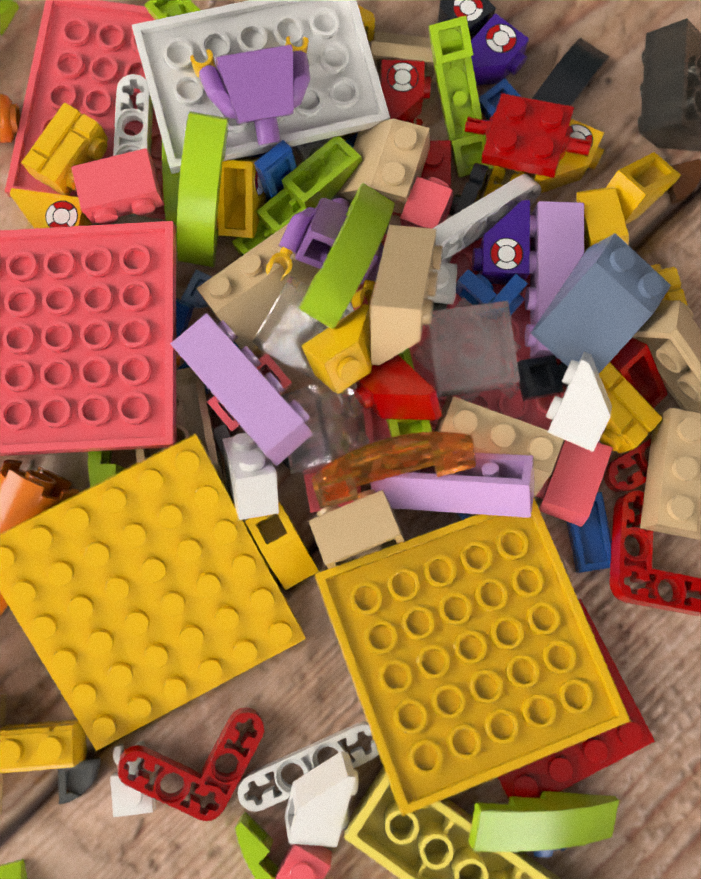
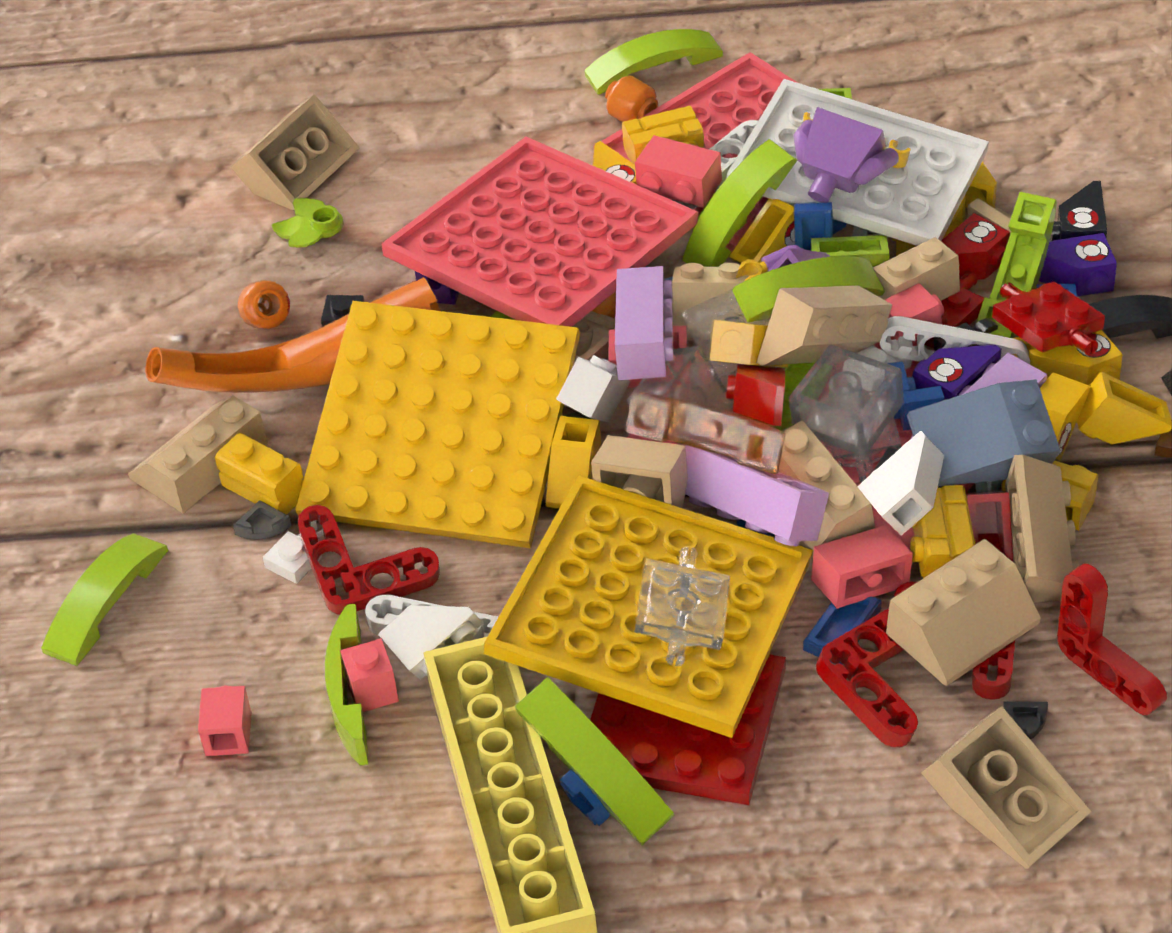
camera: 45 degrees right, 35 degrees down
none -> clear plate [634,547,730,666]

